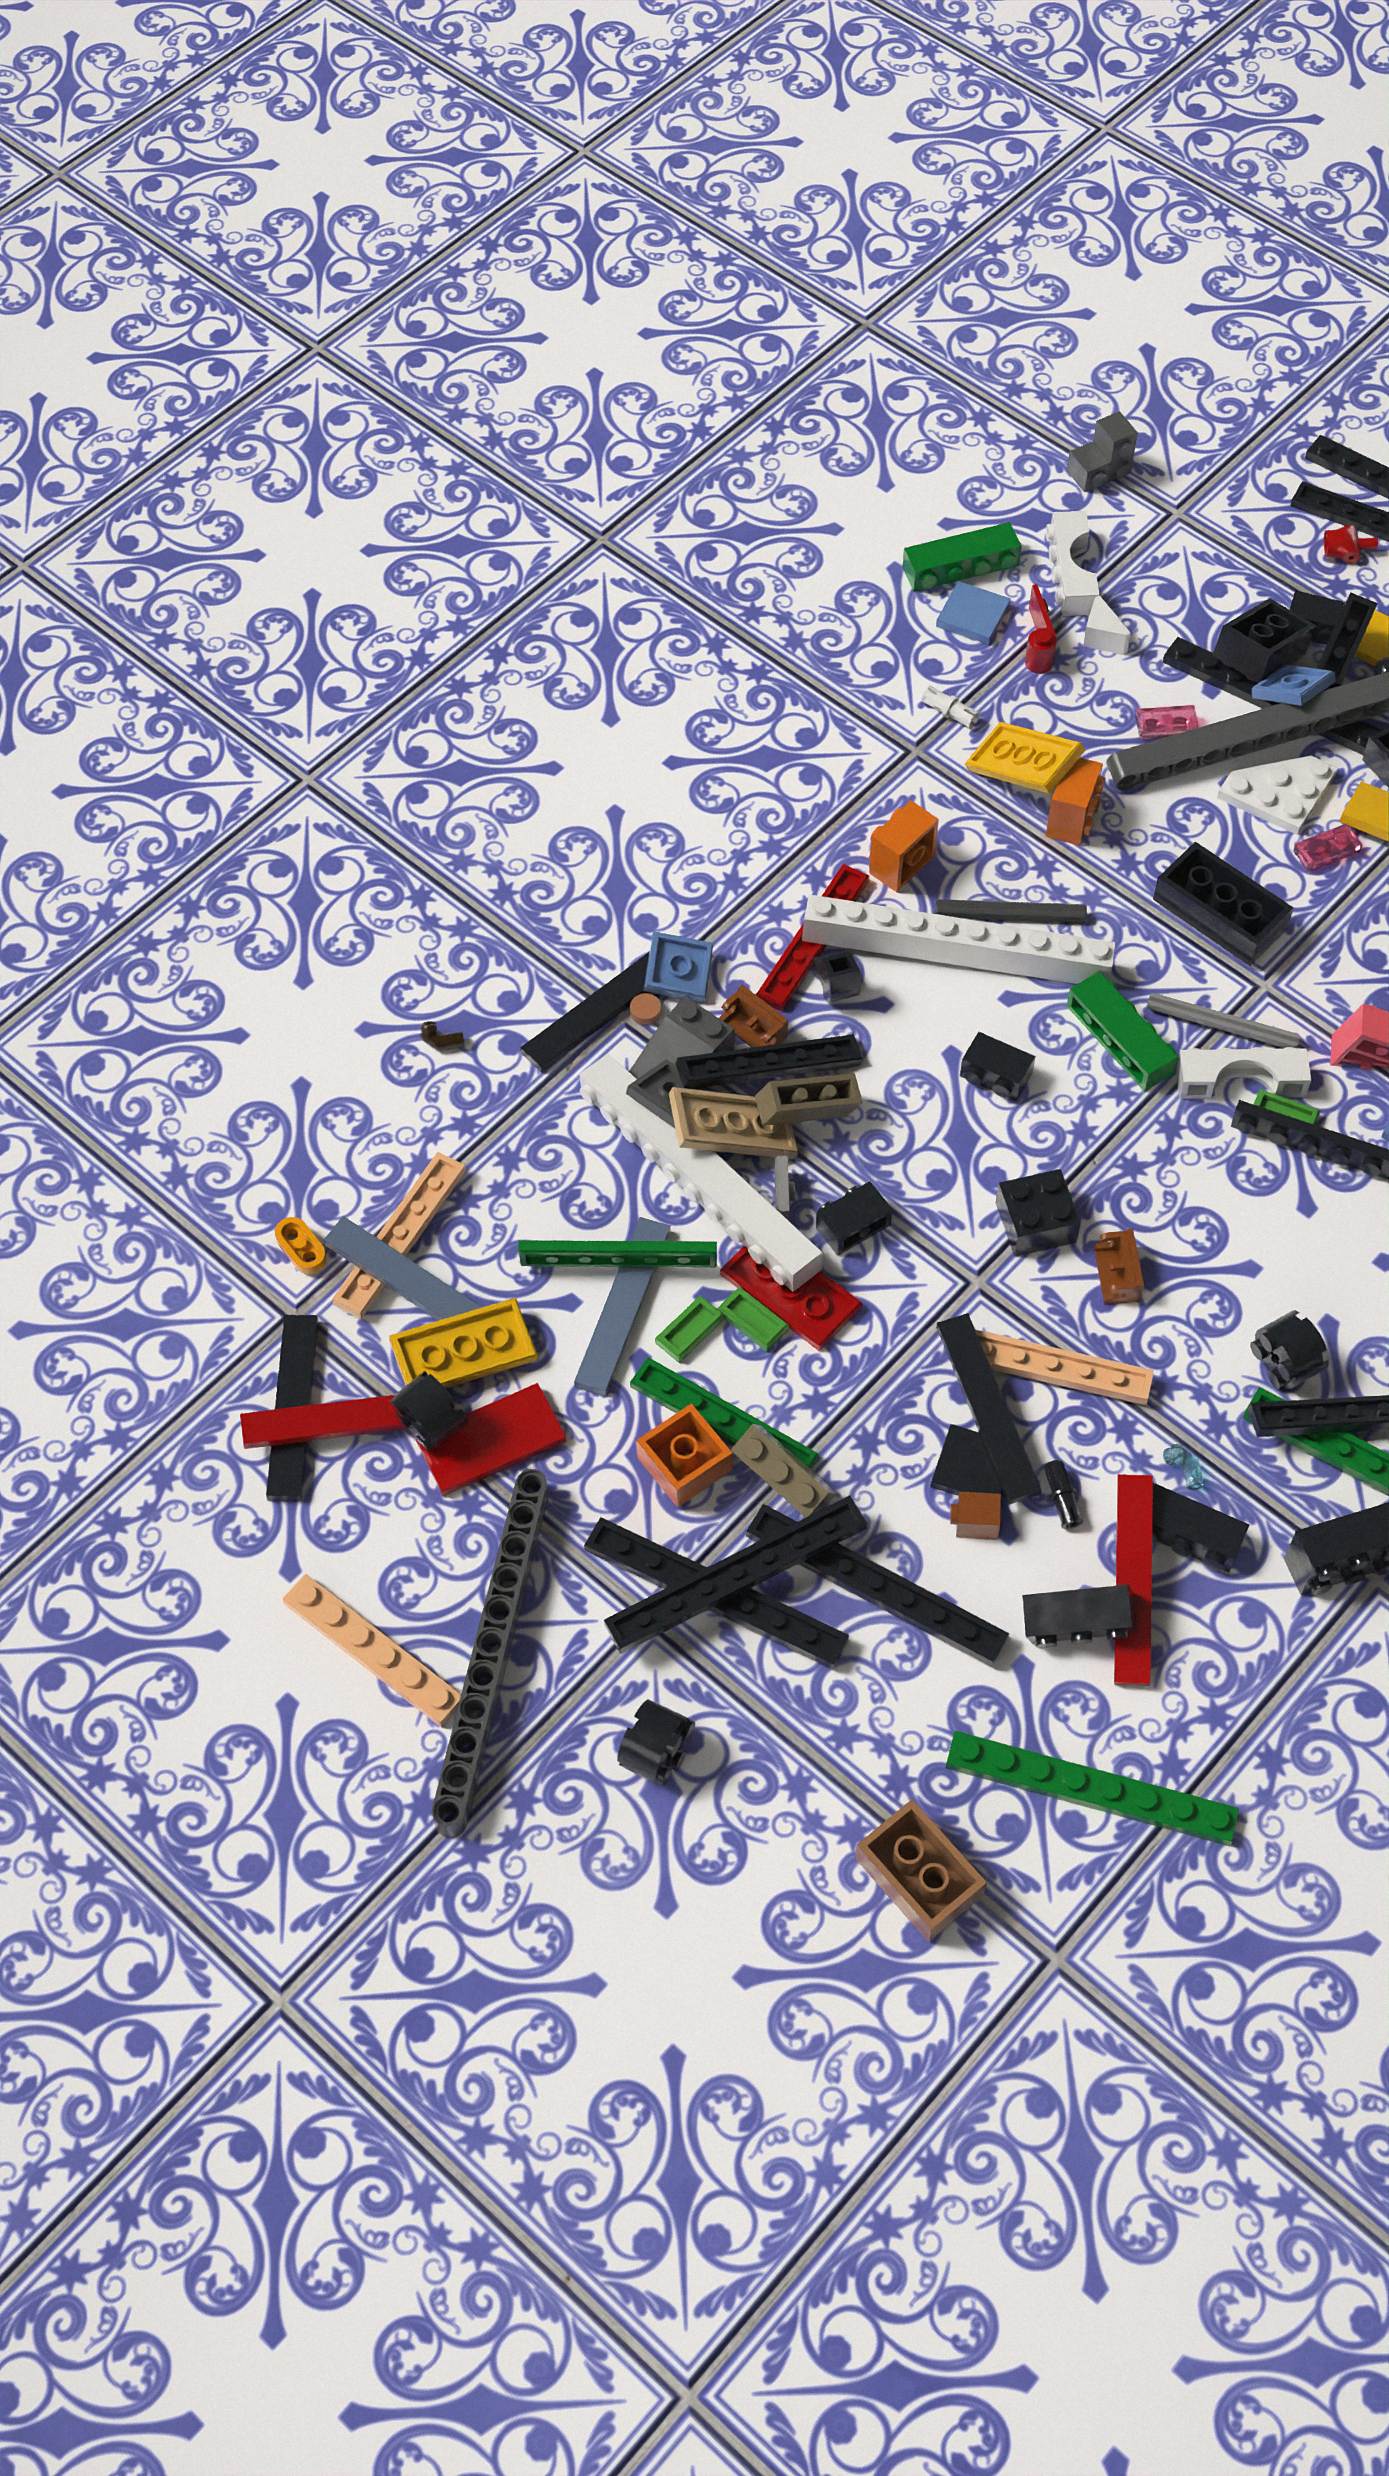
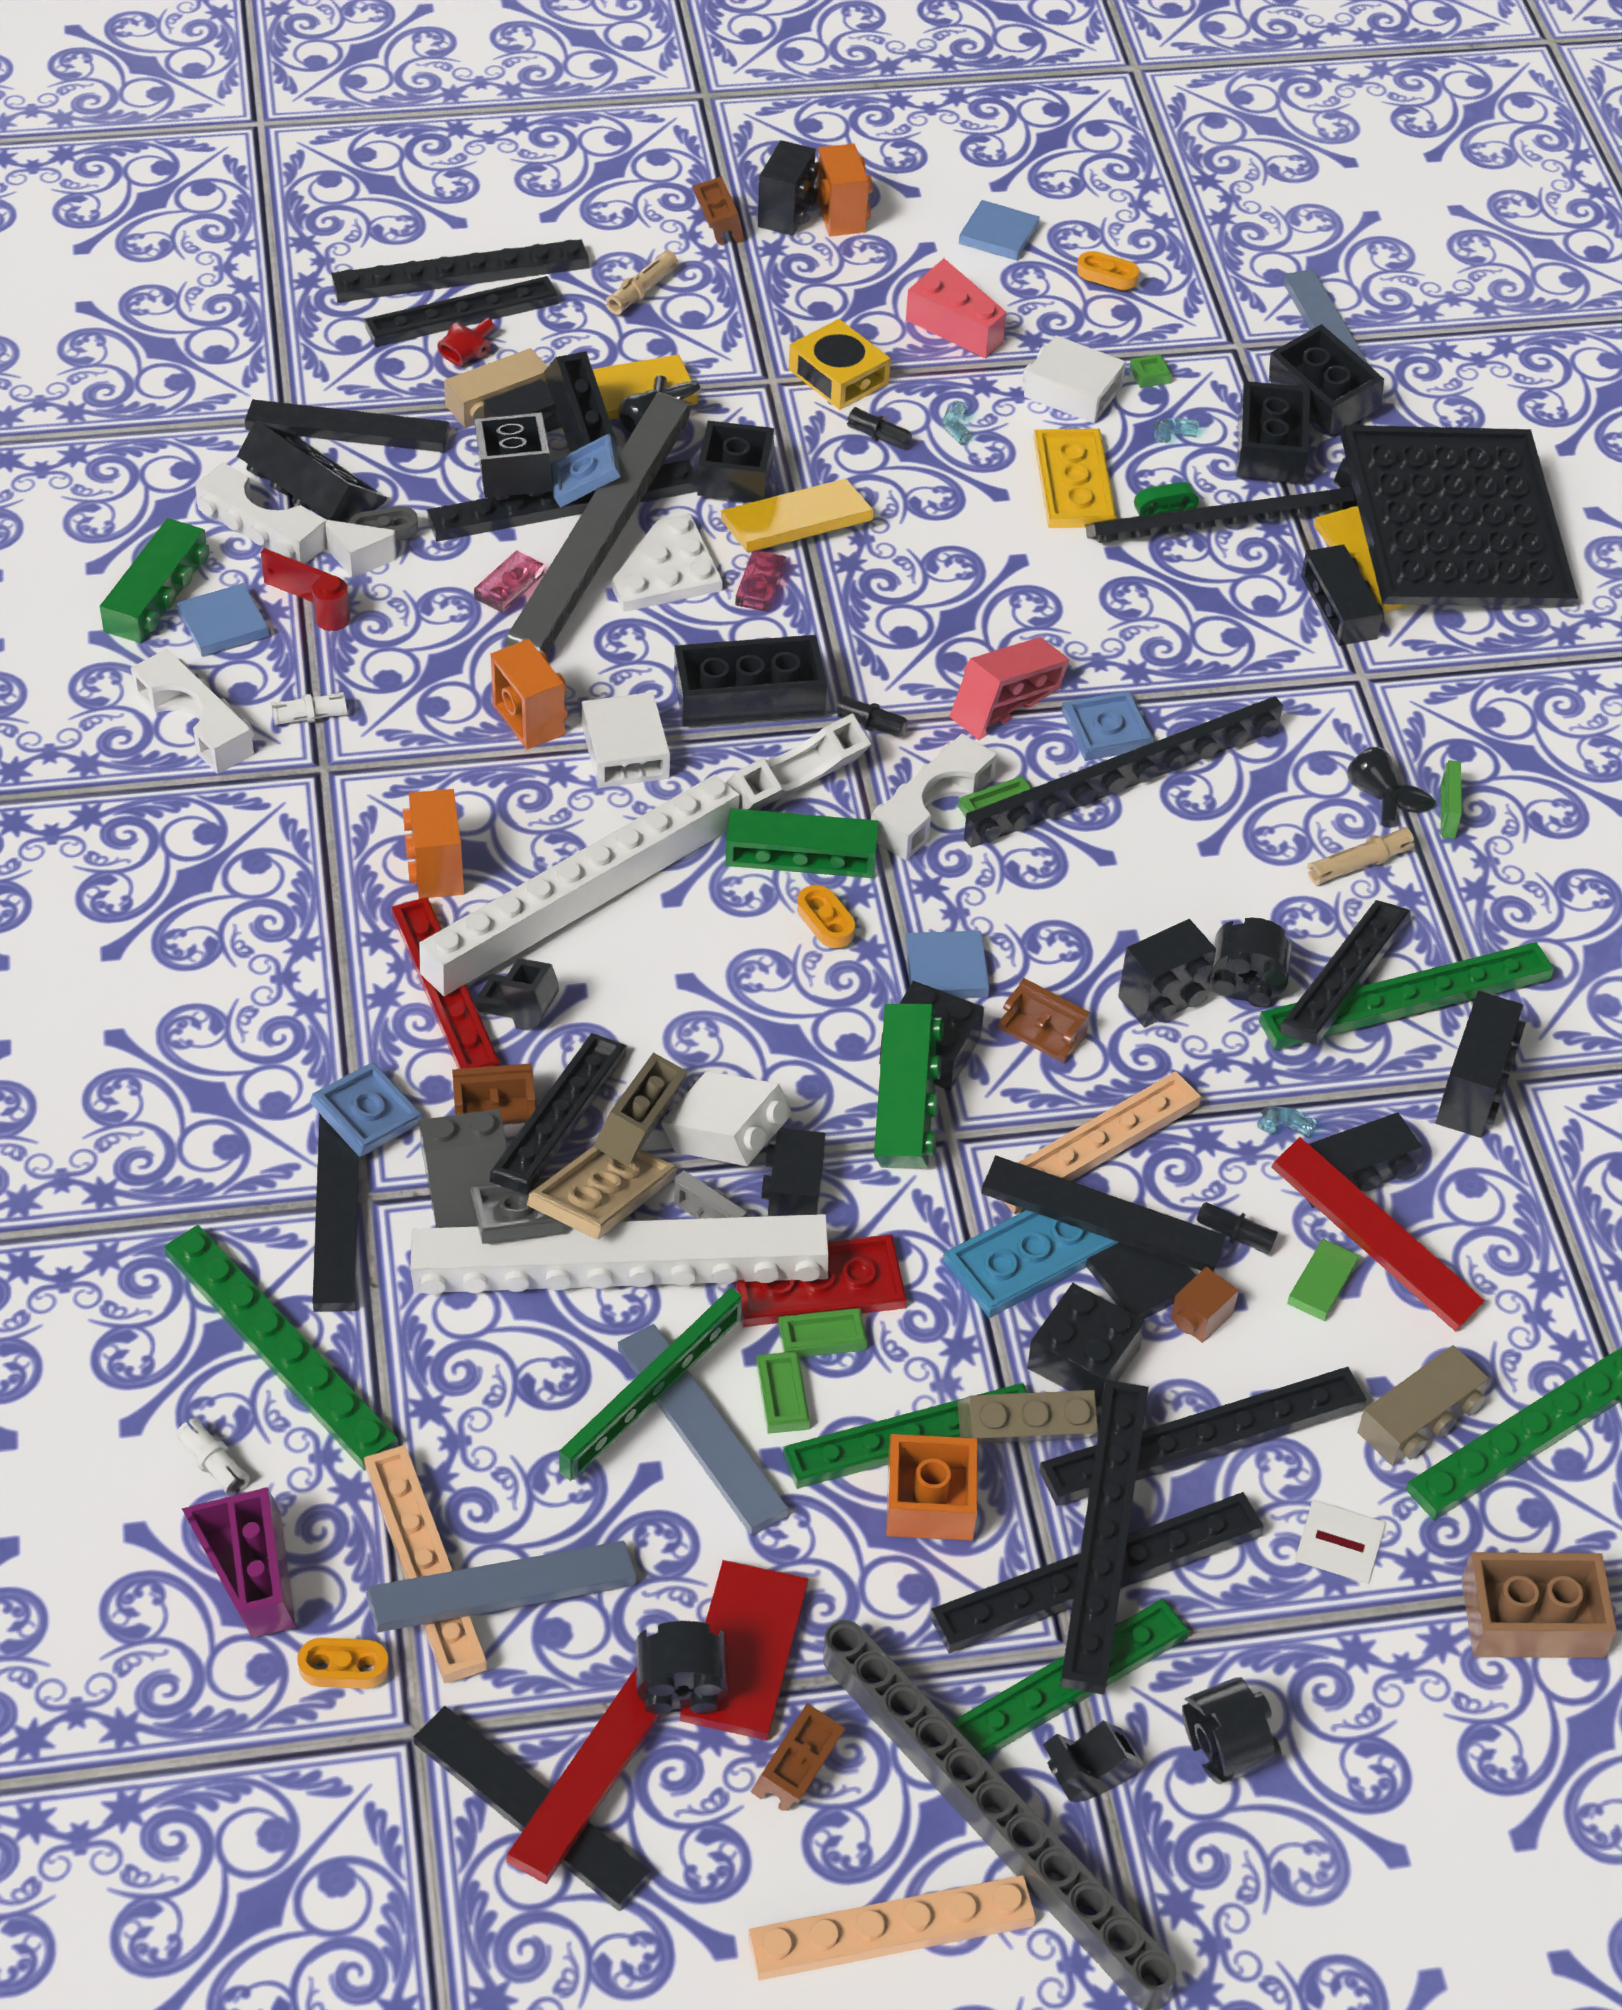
camera: 55 degrees left, 10 degrees down
yellow tile [389,1297,538,1388] -> none
dark brown arm [420,1021,465,1051] -> none
nougat tile [630,993,661,1025] -> none
dark grey axle [935,899,1087,922] -> none
black brick [960,1031,1036,1101] -> none
yellow tile [965,722,1086,794] -> none
black brick [1022,1584,1137,1648] -> none
dark grey brick [1067,411,1138,492] -> none
light grey axle [1147,993,1300,1049] -> none
none -> white arch [131,649,254,774]
none -> green plate [164,1225,399,1471]
none -> white pin [176,1418,250,1496]
none -> magenta wedge [181,1487,296,1638]
none -> black slope [237,420,388,523]
none -> black tile [245,399,450,452]
none -> dark grey plate [349,506,418,541]
none -> tan brick [444,348,548,428]
none -> white brick [582,692,670,788]
none -> white brick [661,1071,792,1166]
none -> white arch [726,713,871,810]
none -> dark orange hinge [750,1703,846,1811]
none -> light orange plate [797,885,855,948]
none -> black axle [836,695,908,737]
none -> green brick [874,1004,944,1168]
none -> medium blue tile [905,931,989,998]
none -> dark azure tile [943,1210,1118,1318]
none -> green tile [950,1598,1189,1759]
none -> black brick [1027,1282,1146,1407]
none -> black brick [1042,1720,1145,1802]
none -> black brick [1118,918,1216,1028]
none -> bright green tile [1287,1238,1360,1321]
none -> white sticker [1294,1499,1386,1584]
none -> dark tan brick [1357,1345,1489,1466]

